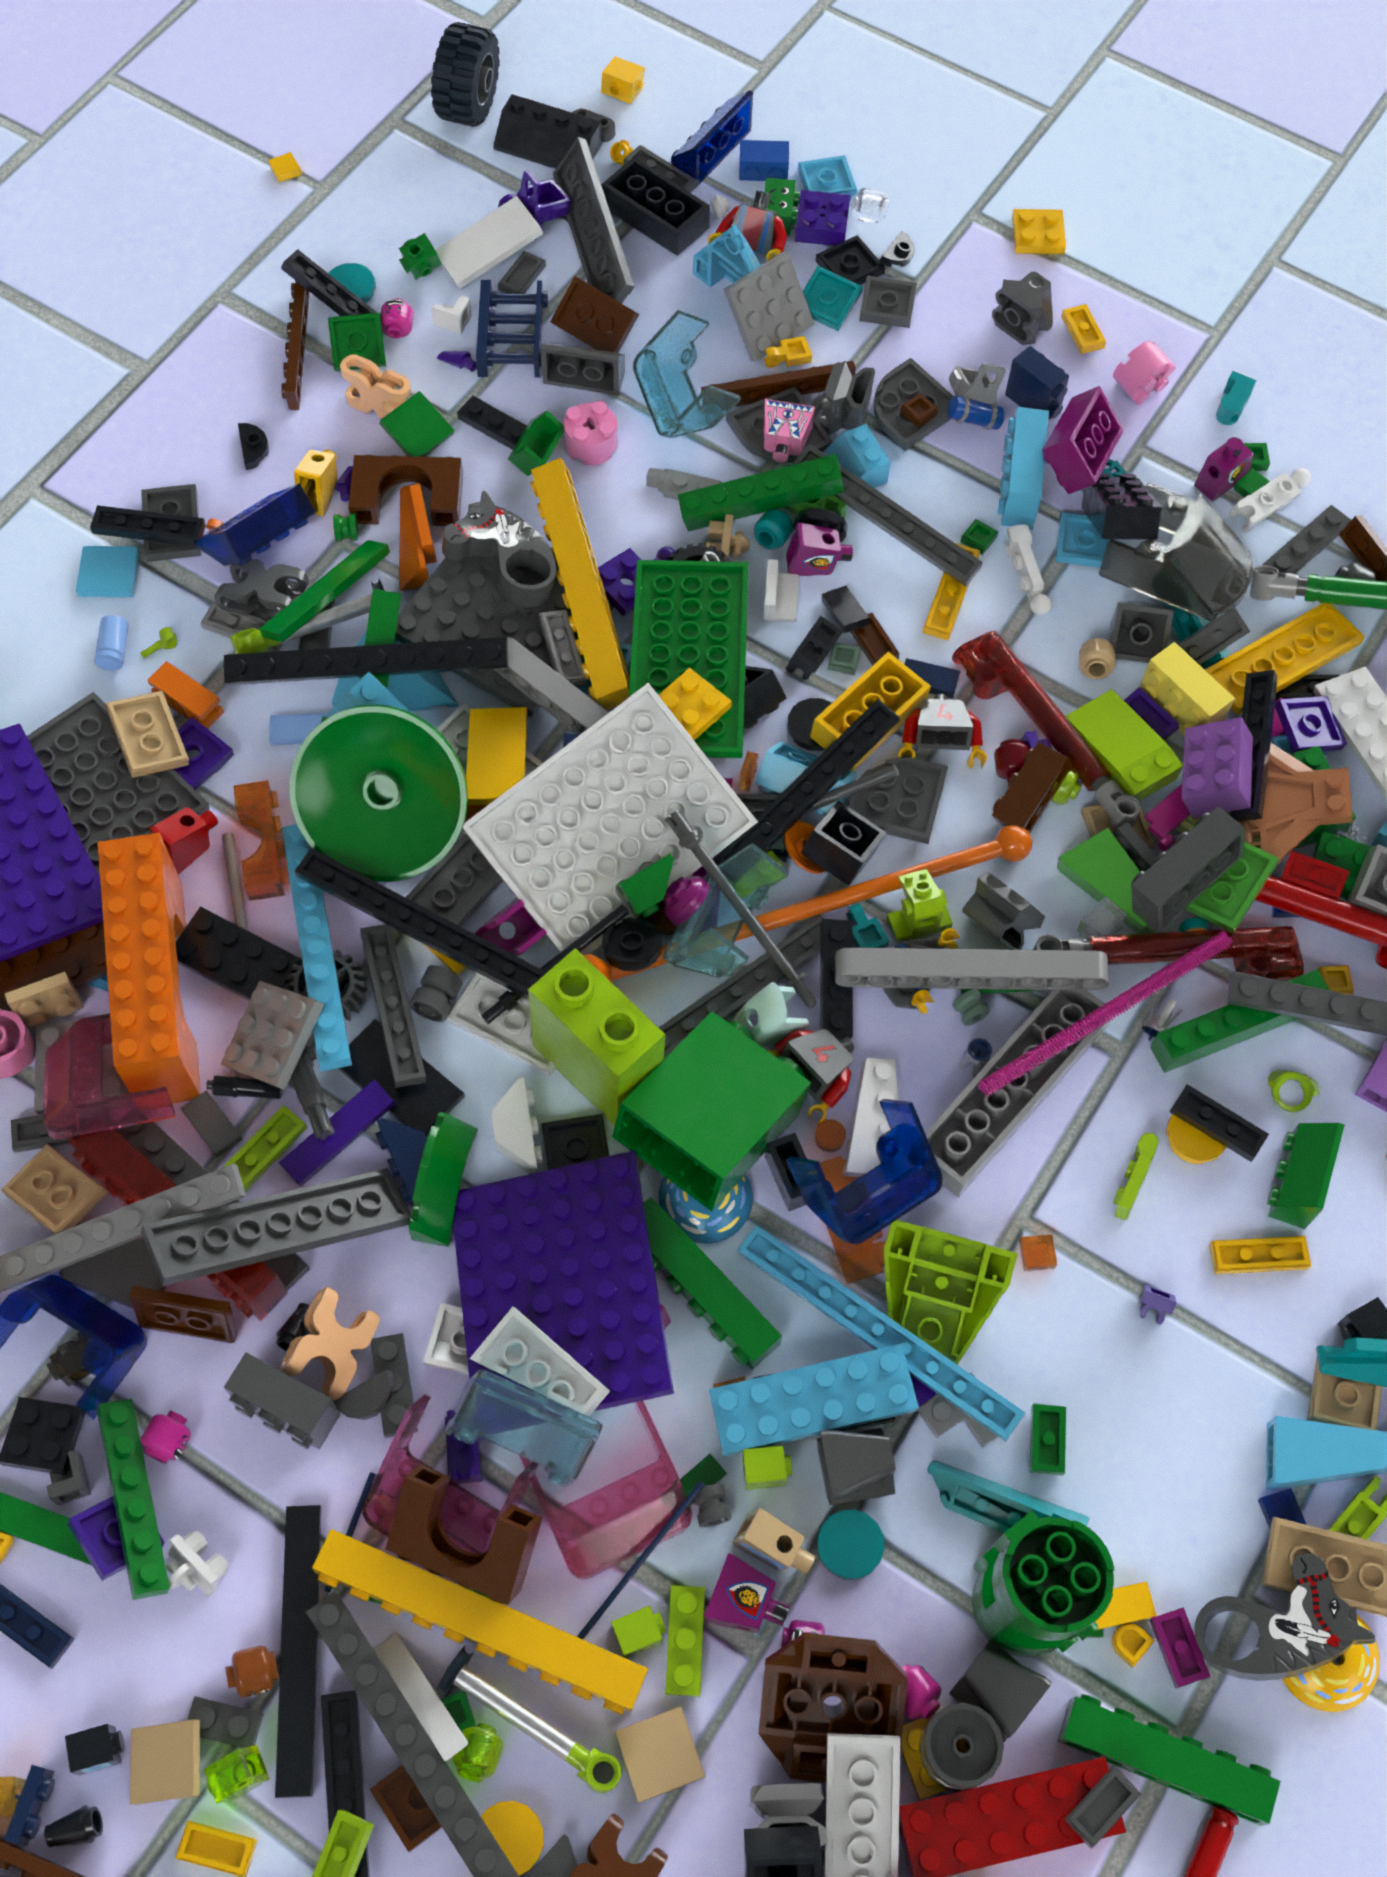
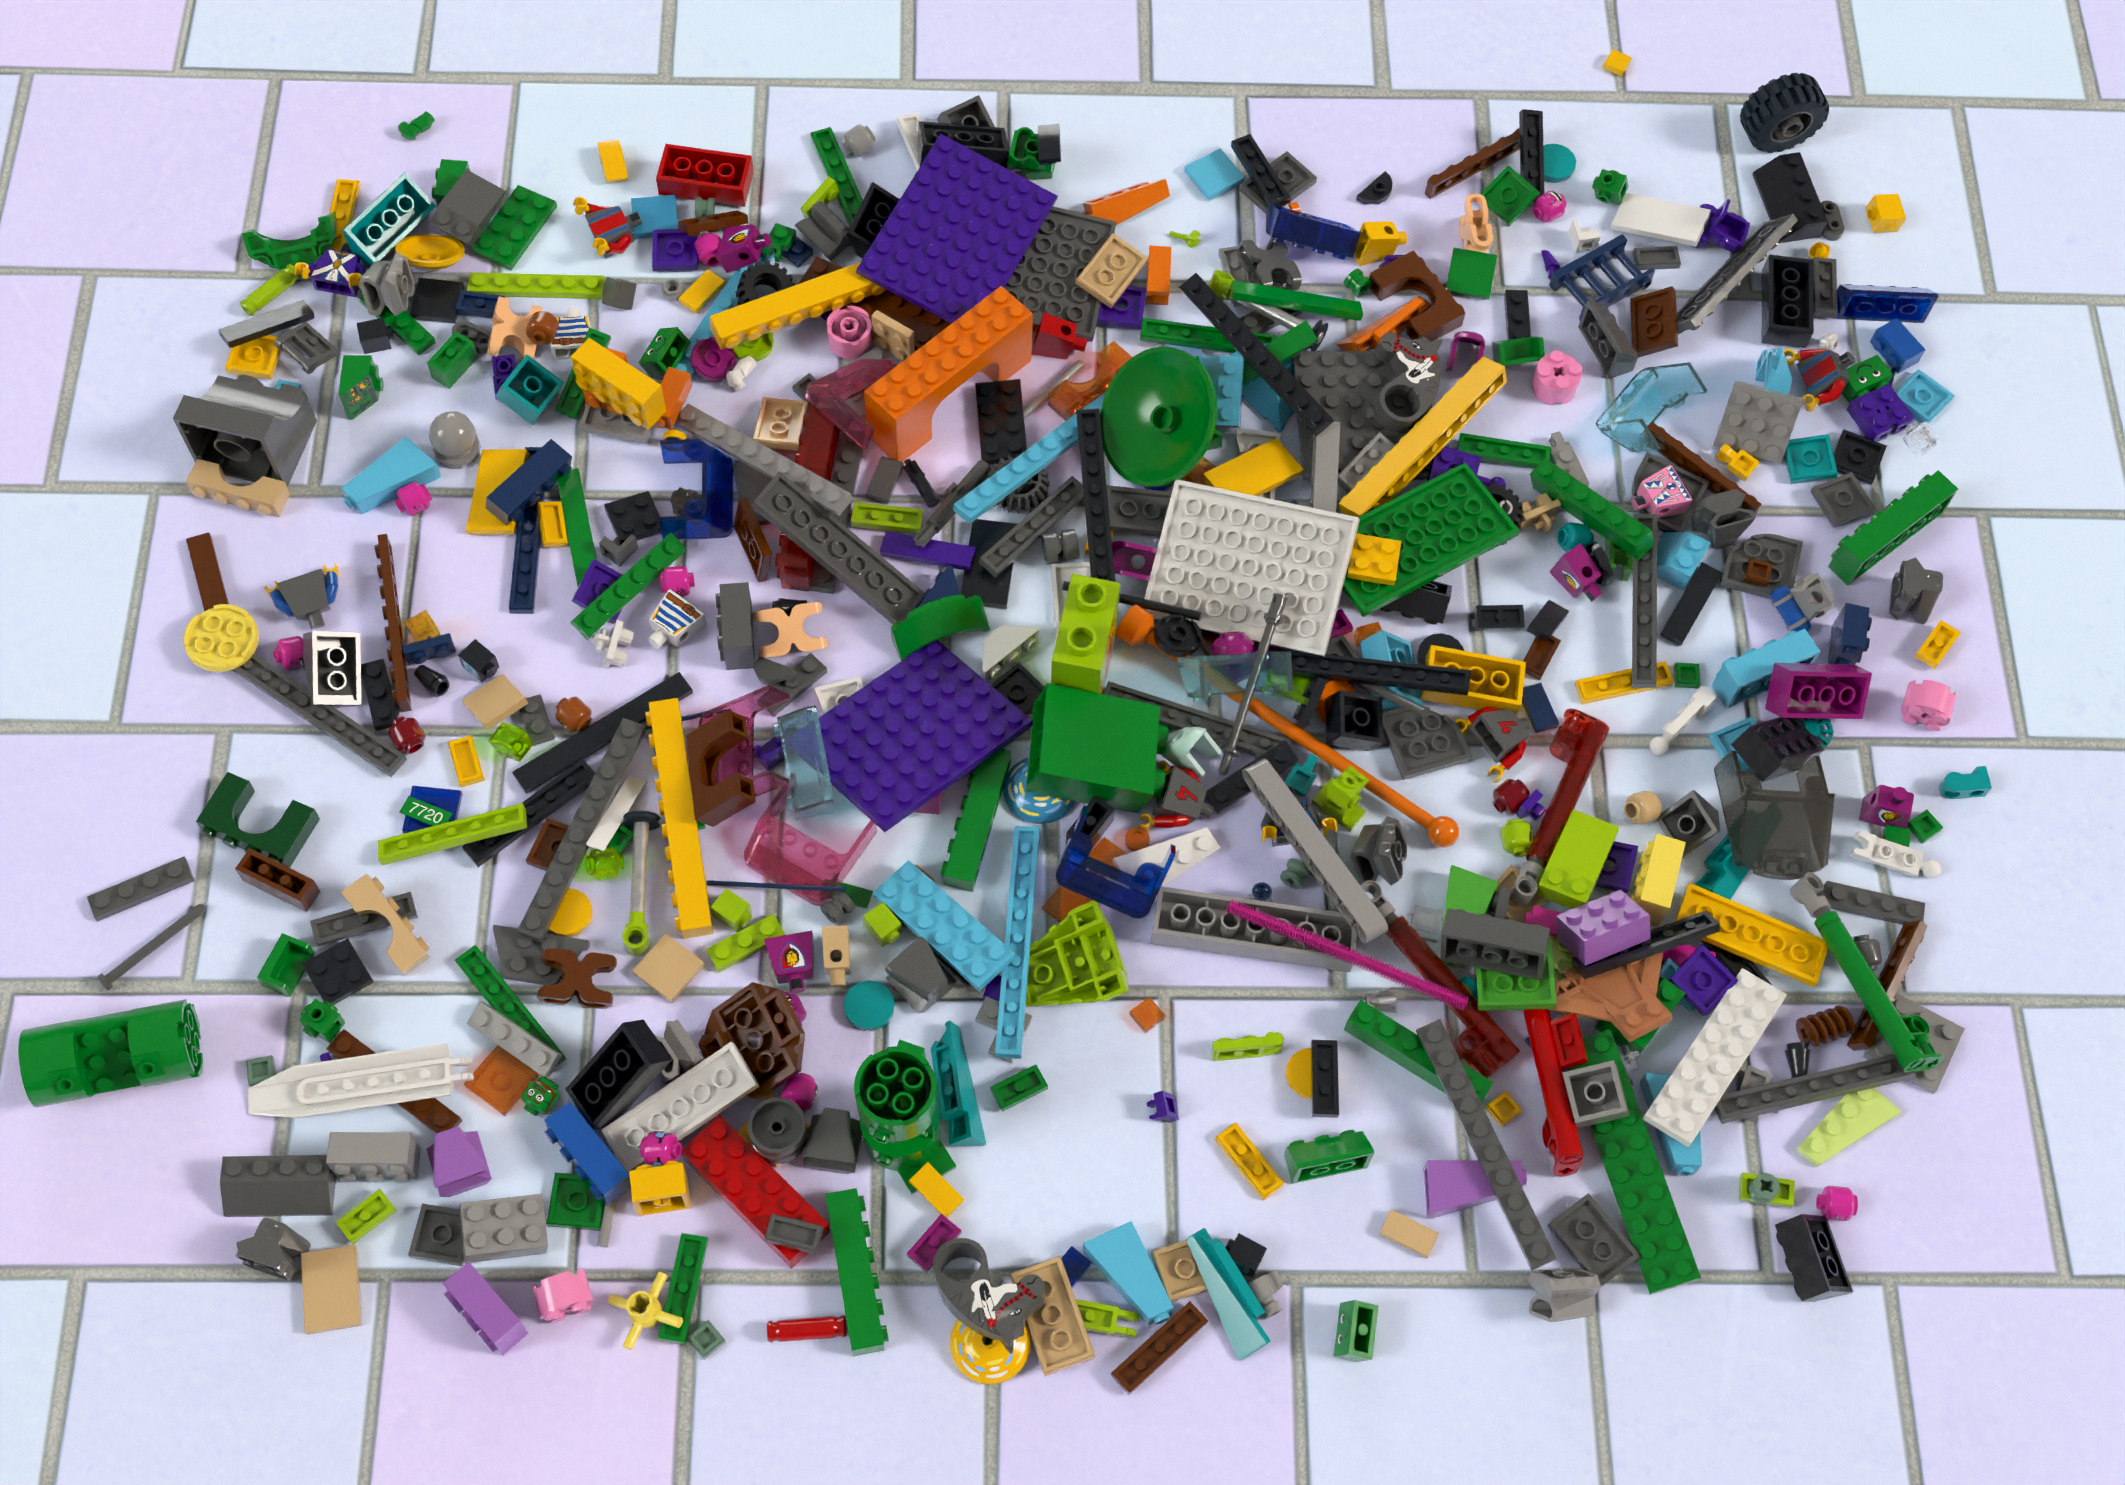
camera: 55 degrees right, 0 degrees up
light blue piece [94,615,129,671] -> none
light grey plate [220,981,324,1090] -> none
white wing [469,1307,610,1418] -> none
green slope [617,853,674,918] -> none
white panel [763,559,799,622] -> none
sand green tile [828,642,861,675] -> none
plate [879,231,915,267] -> none
reddish brown brick [992,741,1073,833] -> none
yellow plate [1012,209,1066,254] -> none
yellow tile [1112,1623,1155,1668] -> none
dark grey plate [1177,607,1251,665] -> none
lime piece [1268,1070,1320,1112] -> none
none -> white torso [648,589,707,649]
none -> orange wedge [1082,179,1170,225]
none -> green tile [1140,318,1276,353]
none -> black plate [1293,677,1327,729]
none -> magenta piece [1446,331,1485,371]
none -> green plate [1457,433,1551,469]
none -> black tile [1660,562,1723,646]
none -> green brick [1828,470,1958,586]

